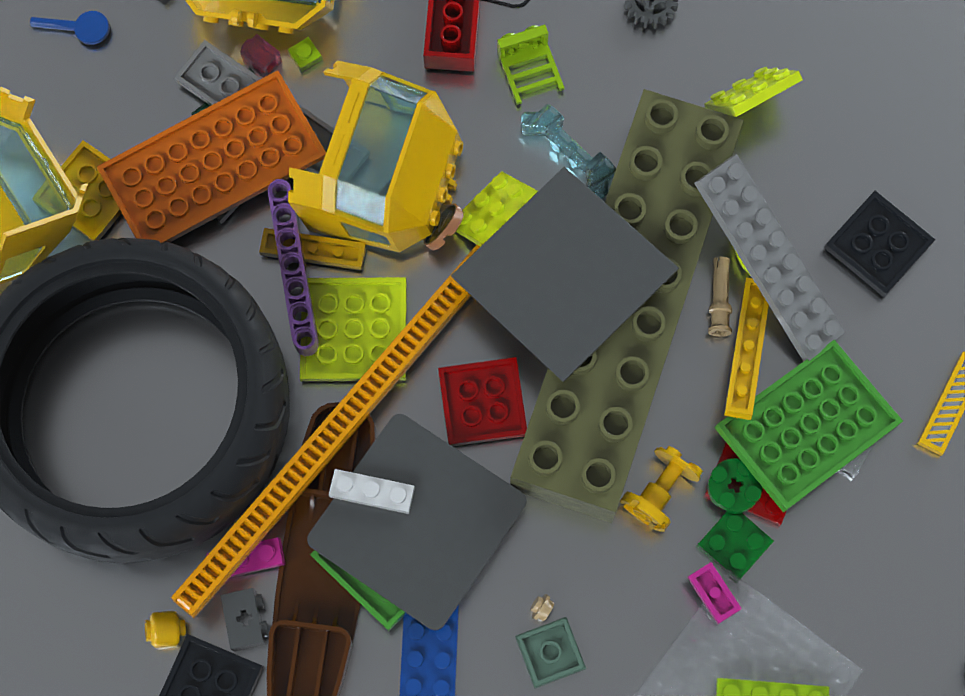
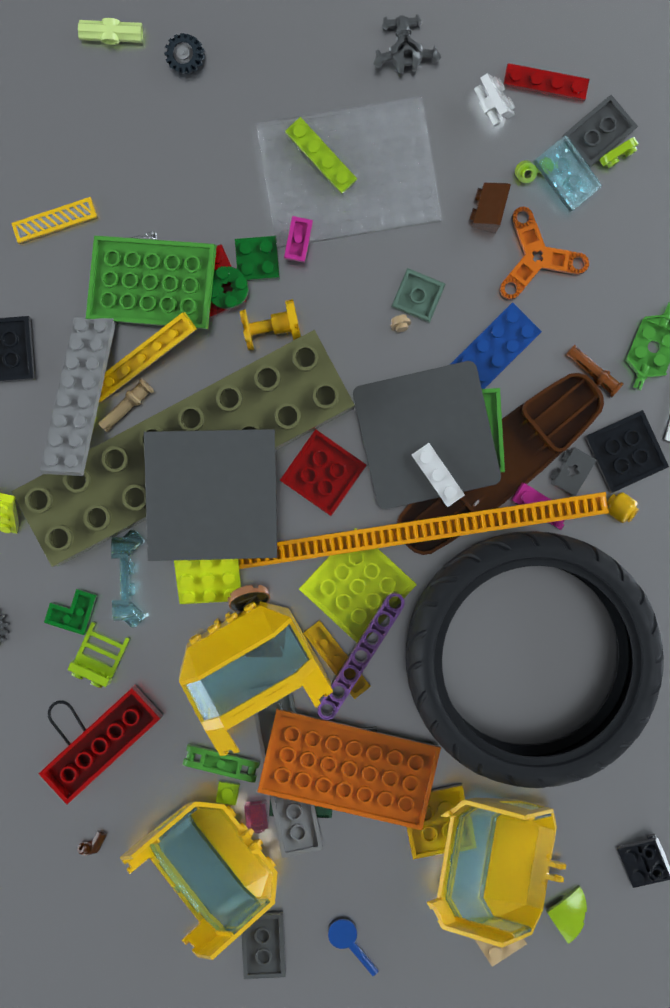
camera: 140 degrees left, 15 degrees up
none -> green plate [44,589,97,635]
none -> bright green plate [183,744,260,783]

